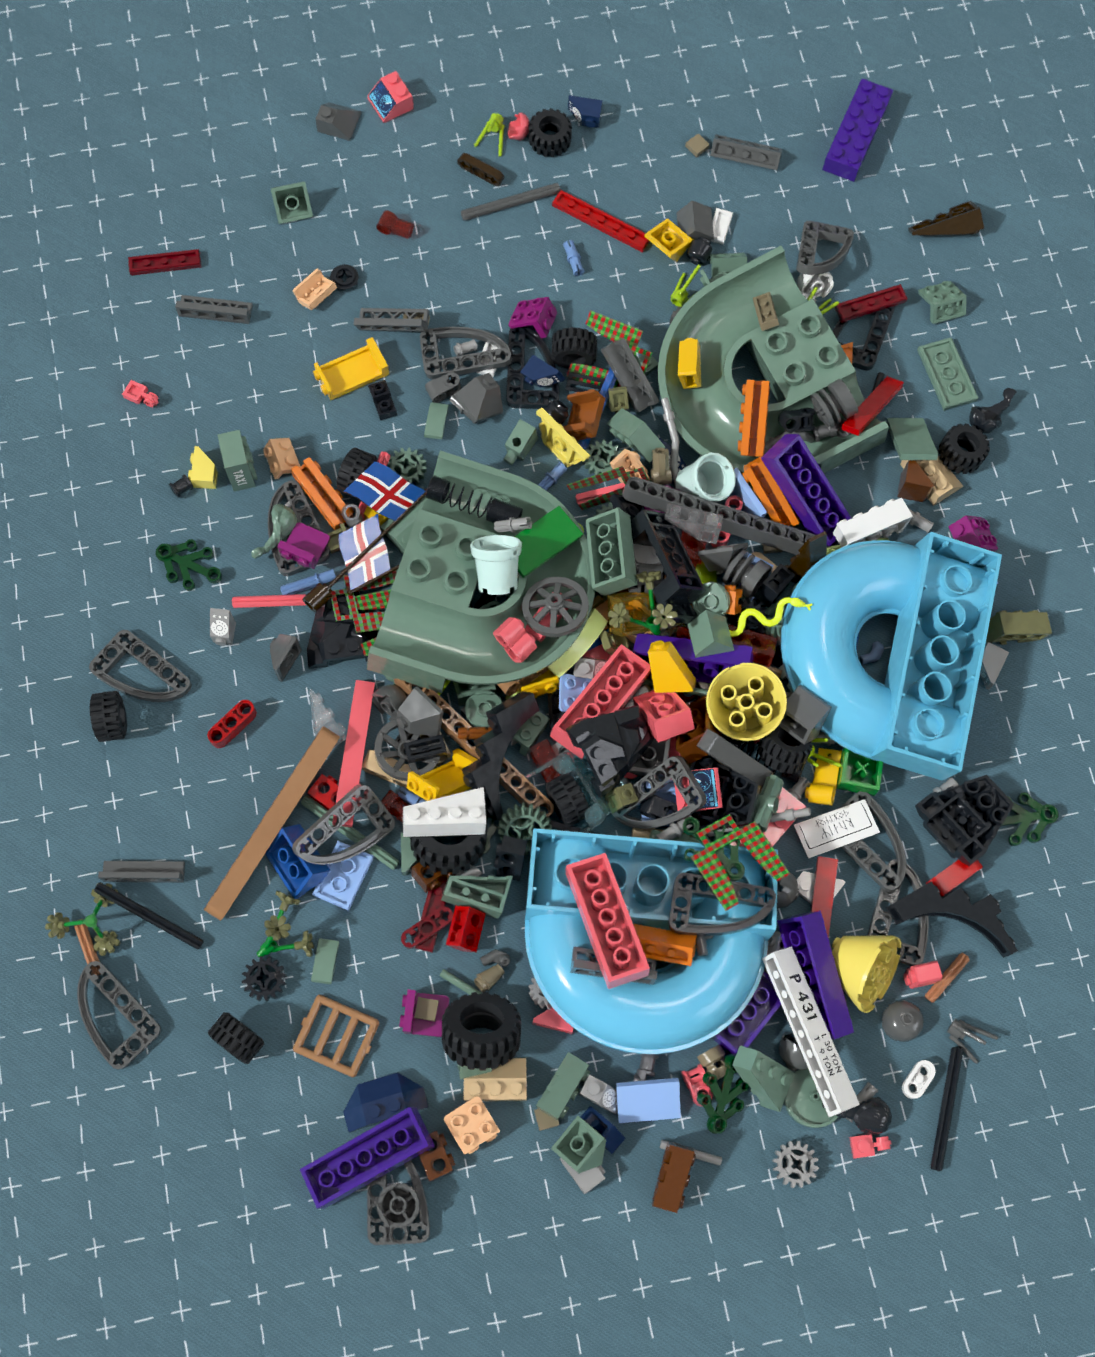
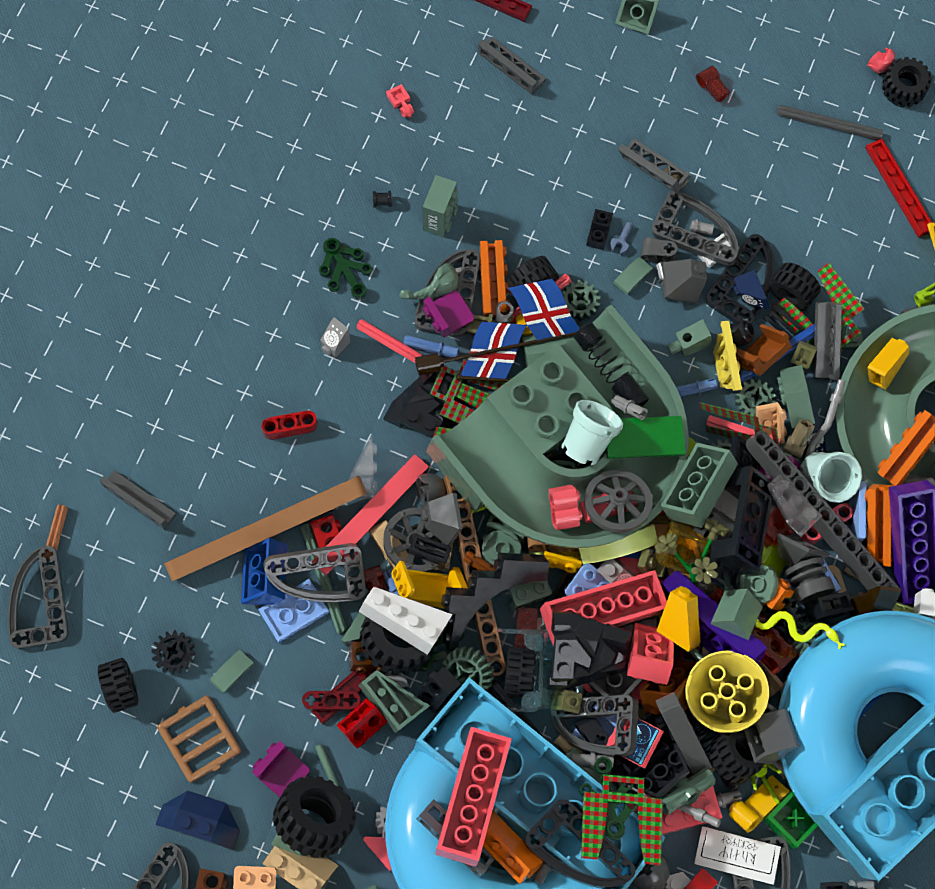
camera: 35 degrees right, 0 degrees up
olive plant [45,883,120,956] -> none
dark grey beam [89,630,192,702] -> none
black tyre [89,690,127,742] -> none
black axle [94,882,204,950] -> none
light yellow slope [188,446,218,489] -> none
olive plant [257,891,314,958] -> none
light nougat bracket [264,438,300,479] -> none
dark grey slope [270,634,302,682] -> none
light nougat bracket [293,269,337,310] -> none
dark purple brick [300,1107,435,1209] -> none
yellow panel [313,337,389,400] -> none
black gear [330,264,359,291] -> none
dark tan tile [415,997,439,1022] -> none
dark brown beam [457,153,504,186] -> none
lime plant [474,113,505,157] -> none
dark tan cone [474,964,505,992] -> none
dark grey arm [480,949,510,967] -> none
magenta bracket [508,297,557,338] -> none
medium blue pin [563,240,584,276] -> none
sand blue arm [860,641,884,665] -> none
none -> sand blue bar [610,222,633,256]

